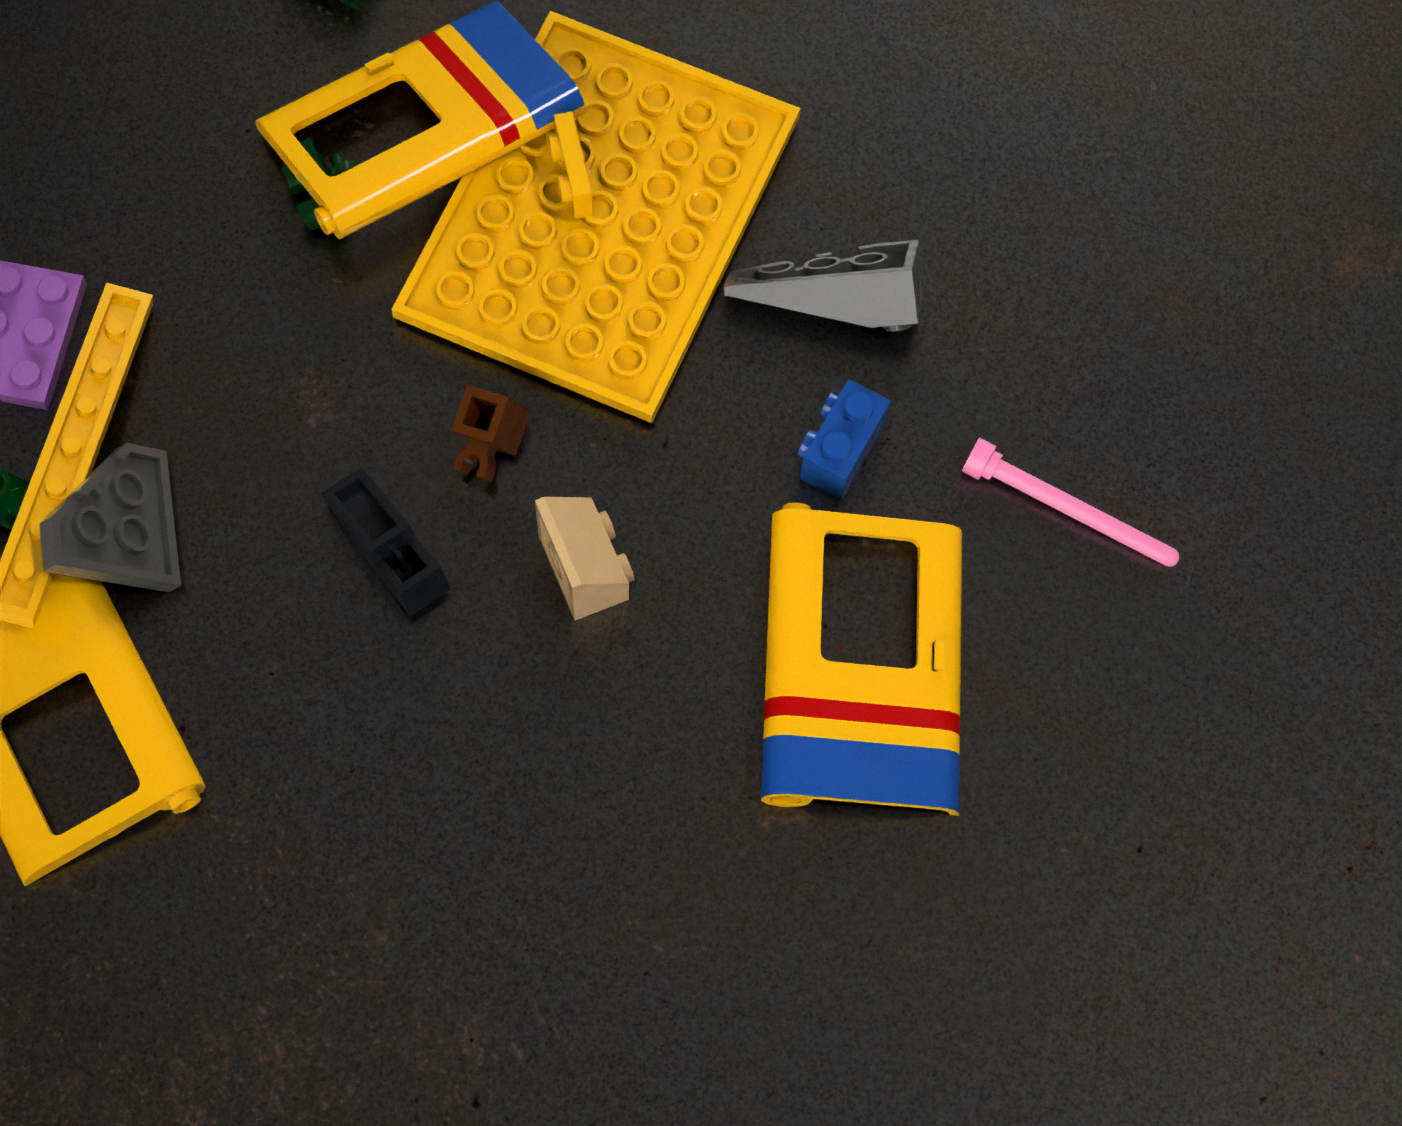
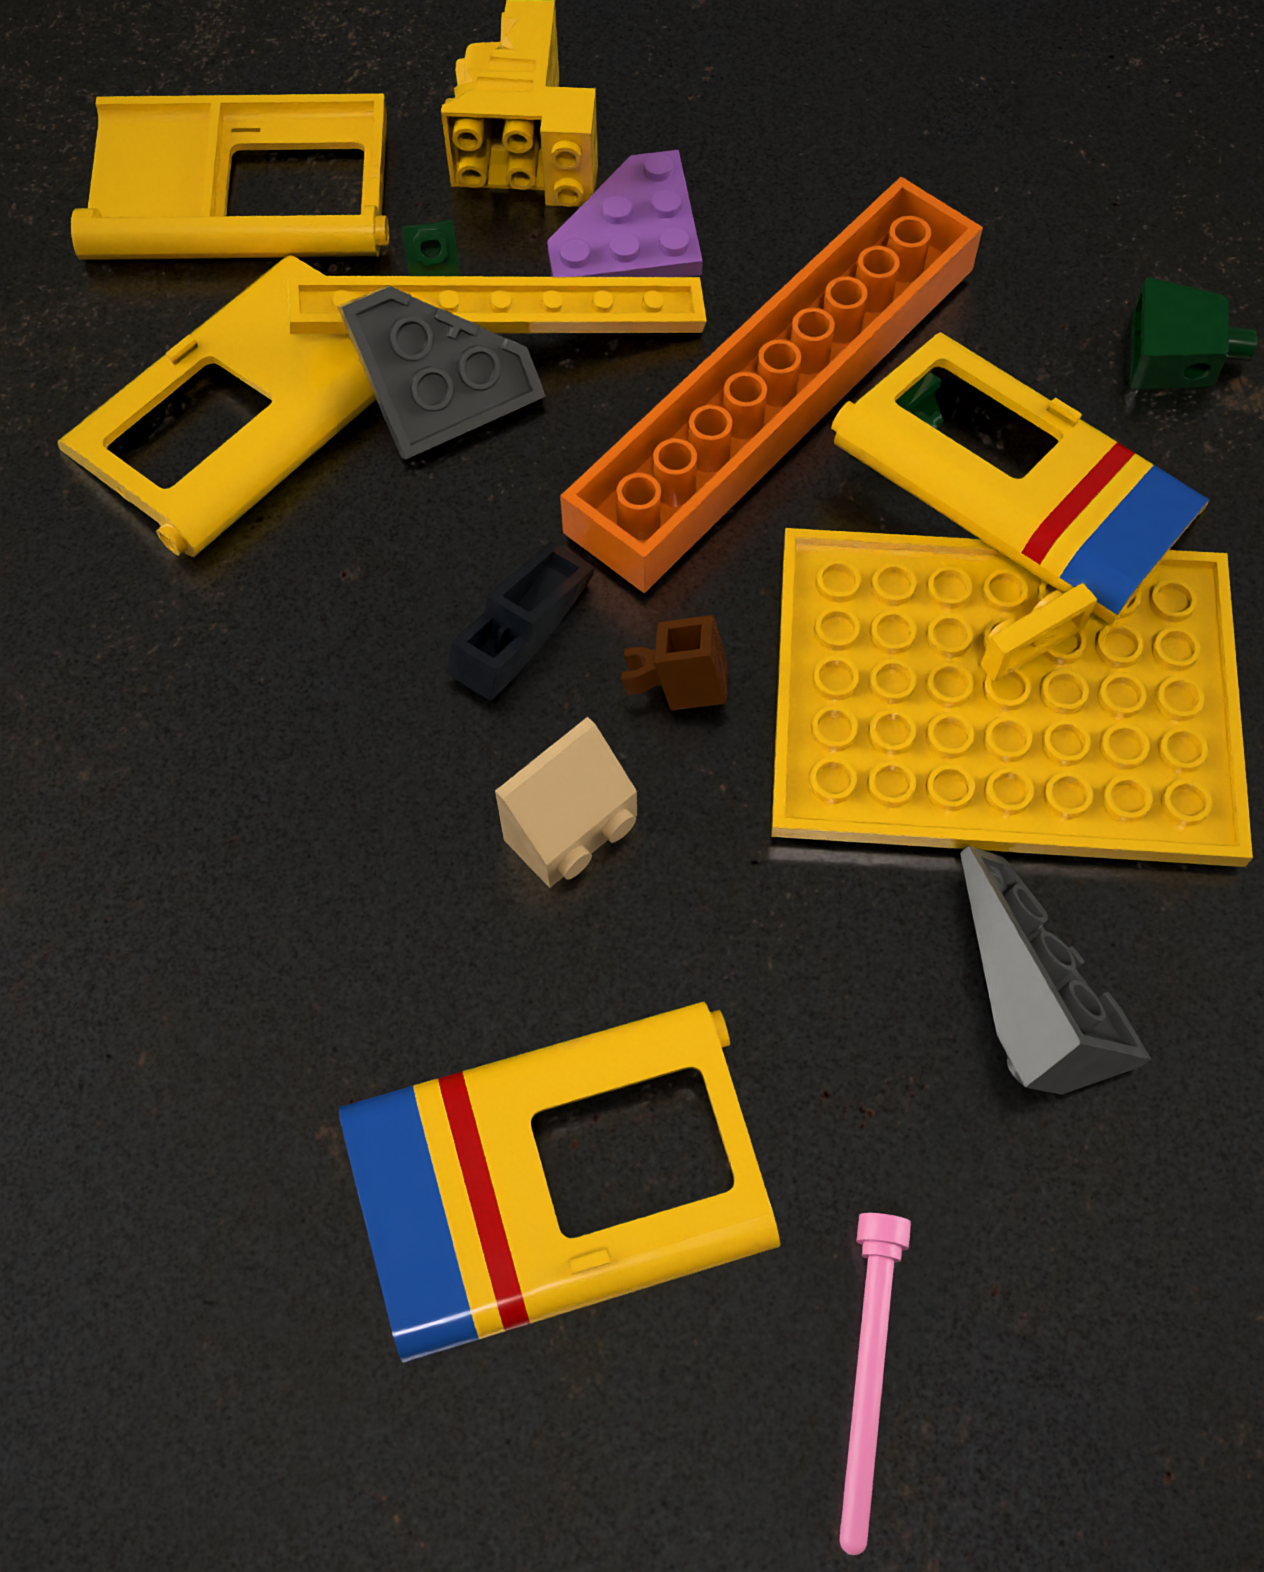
camera: 75 degrees right, 5 degrees down
blue brick [797,379,891,501] -> none
none -> orange brick [560,177,983,593]

